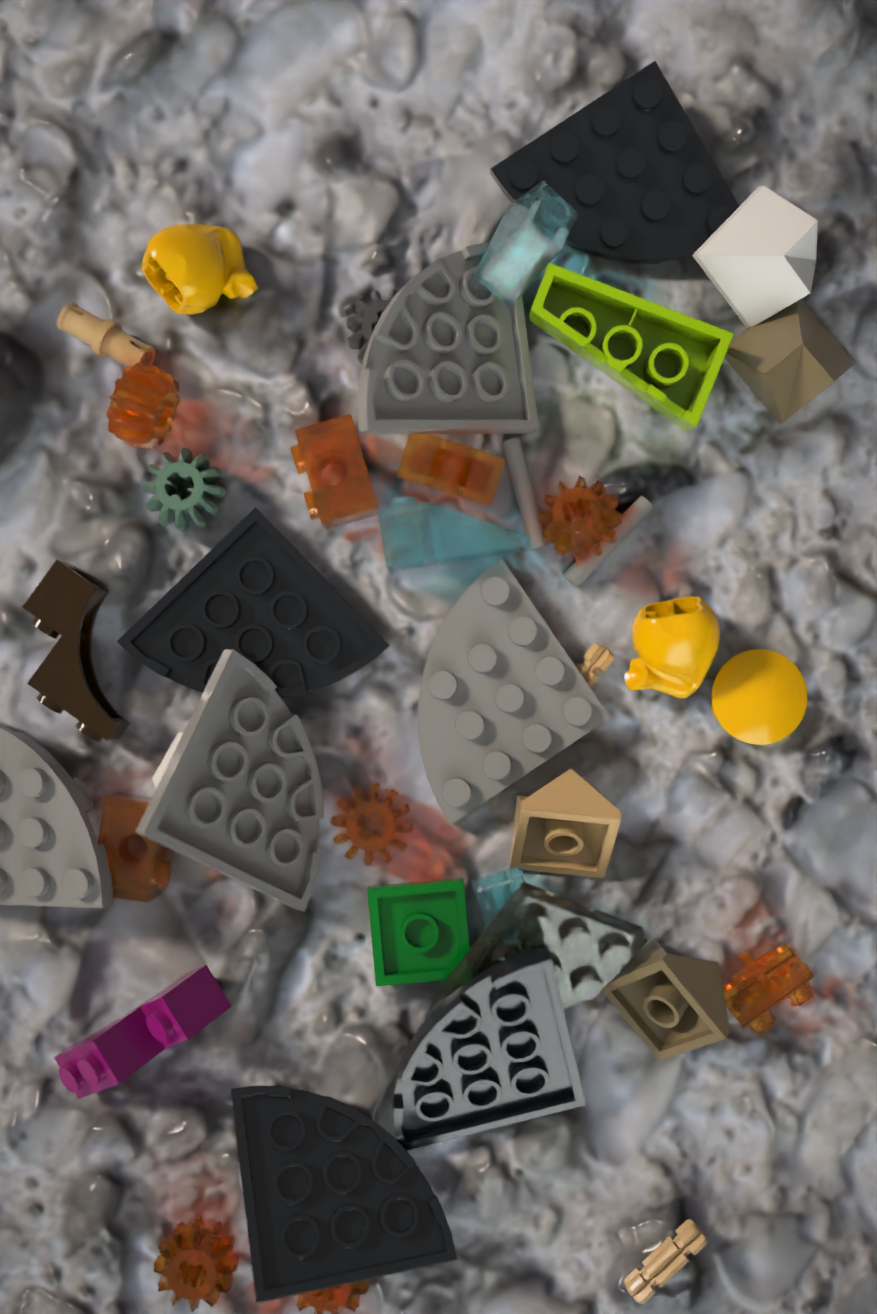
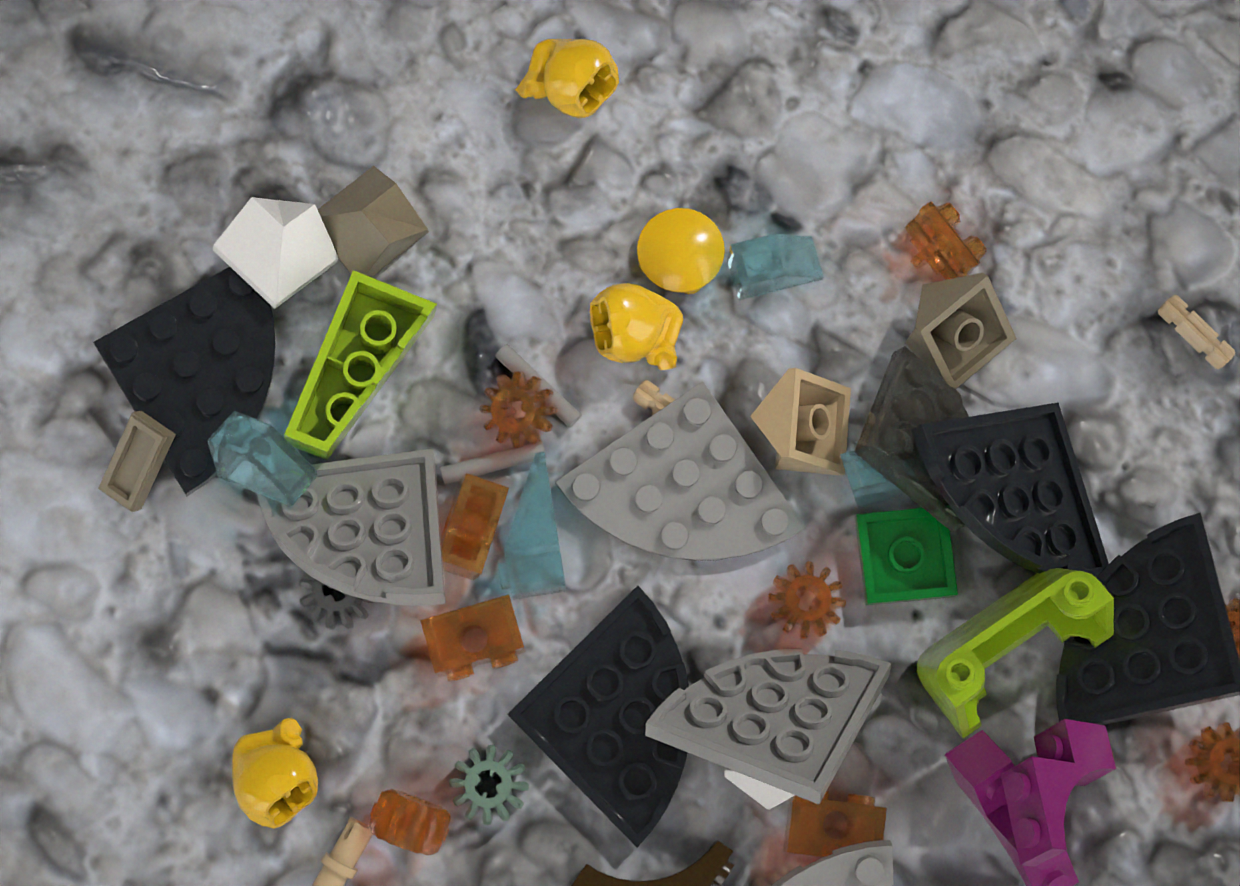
camera: 95 degrees left, 10 degrees down
none -> dark tan tile [98,411,176,512]
none -> clear light blue slope [727,234,824,300]
none -> lime windscreen [917,568,1114,739]
none -> magenta arch [1001,719,1116,867]

